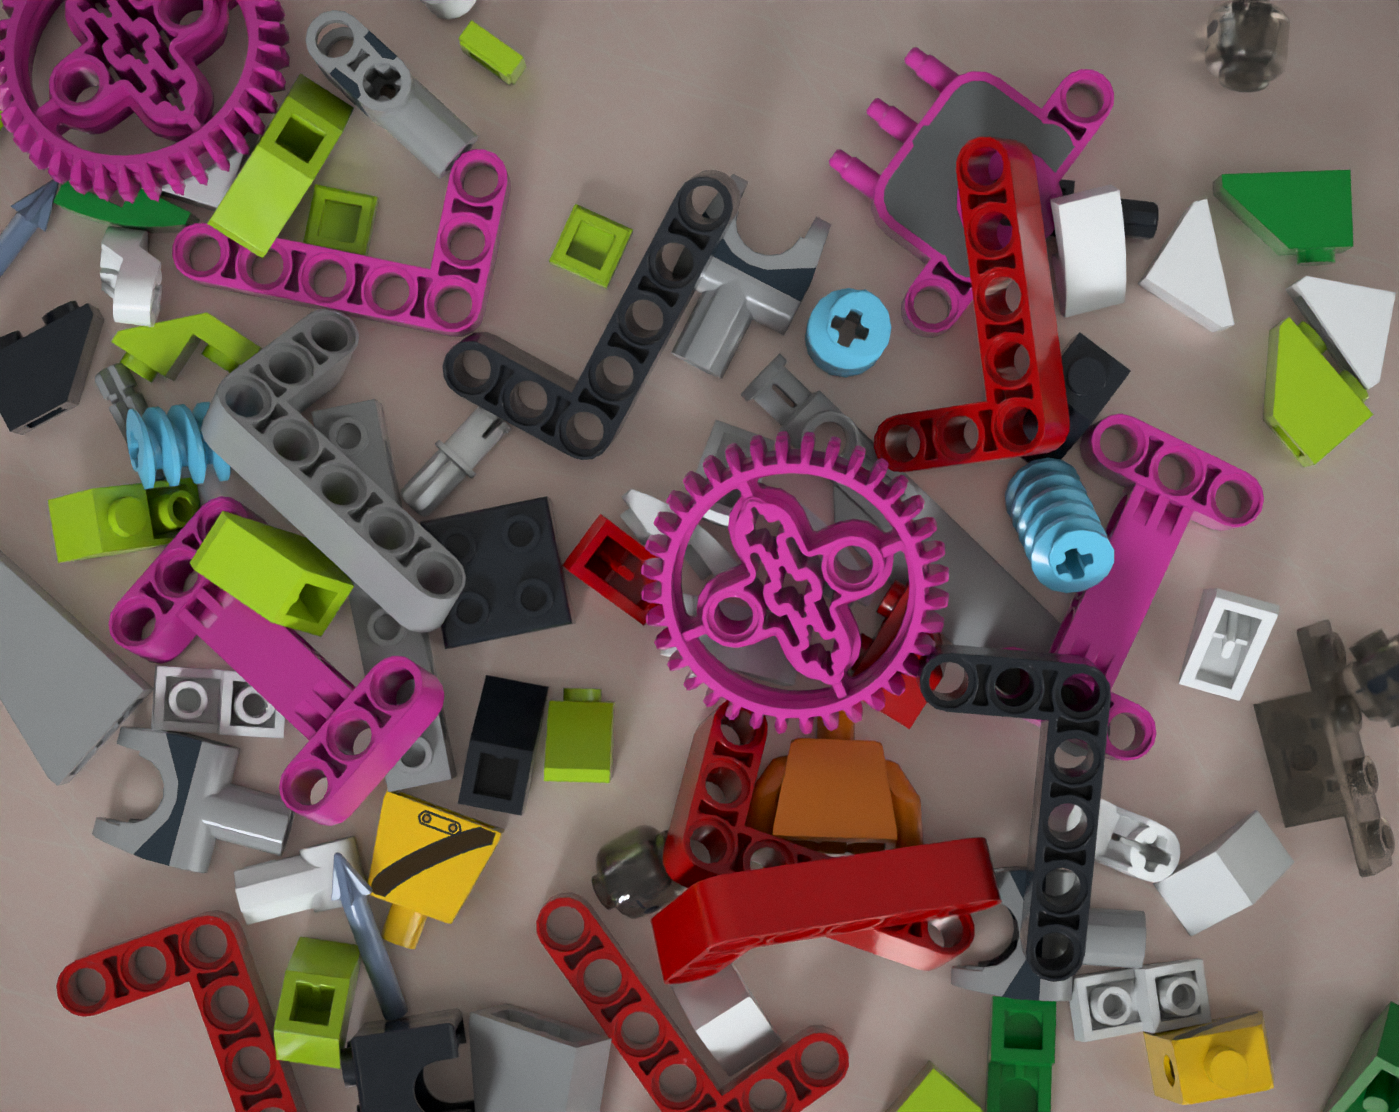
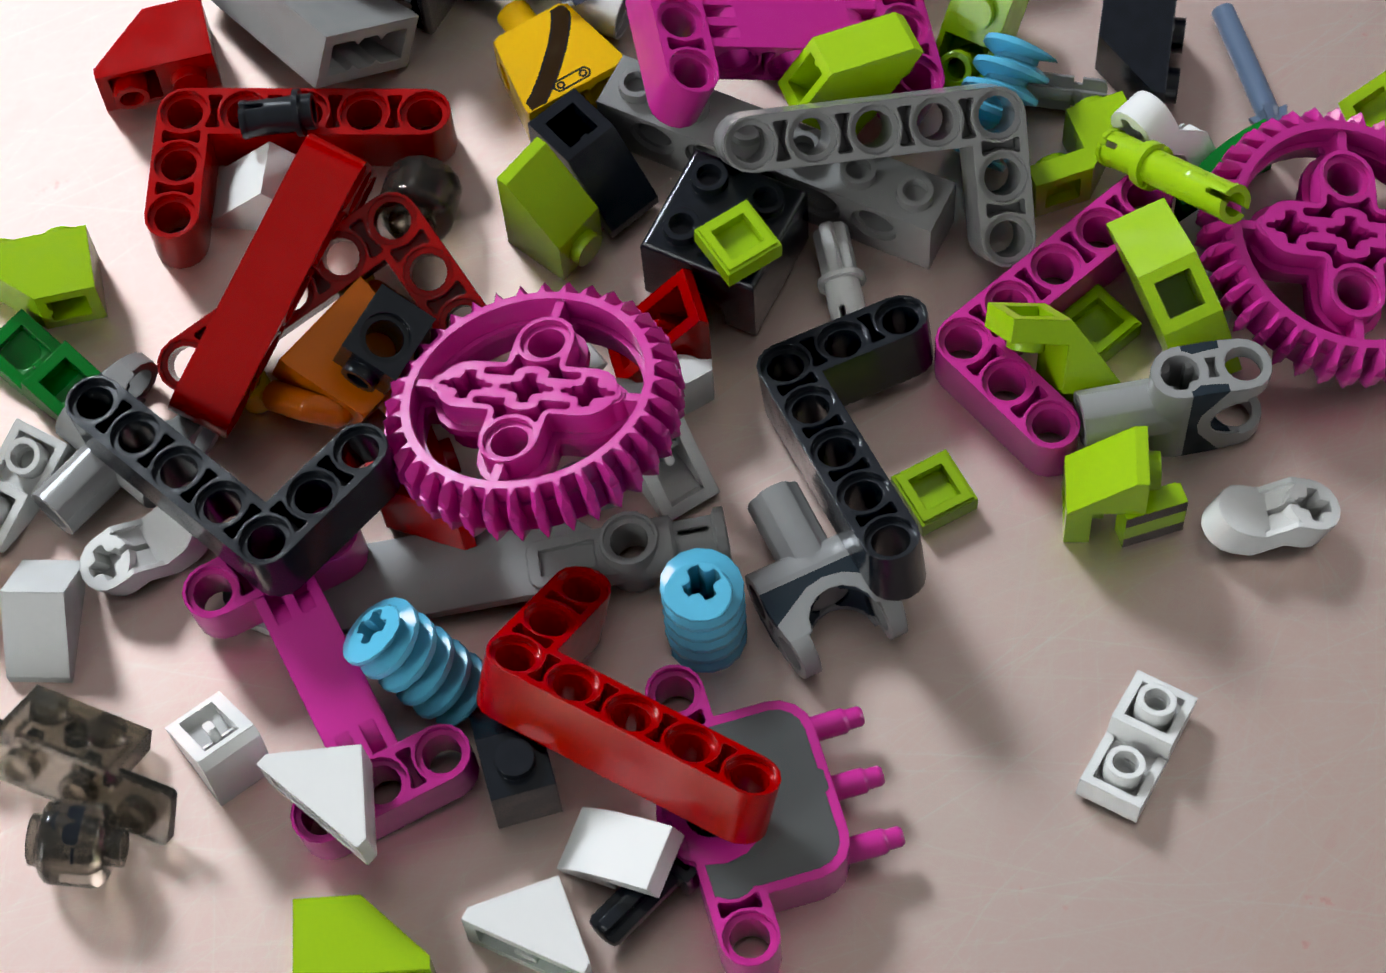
camera: 135 degrees right, 25 degrees down
none -> black pin [238,88,318,140]
none -> white slope [257,744,377,865]
none -> black brick [332,284,436,395]
none -> lime tile [694,199,782,287]
none -> lime slope [985,302,1121,402]
none -> lime slope [1061,426,1162,542]
none -> lime pin [1095,128,1251,225]

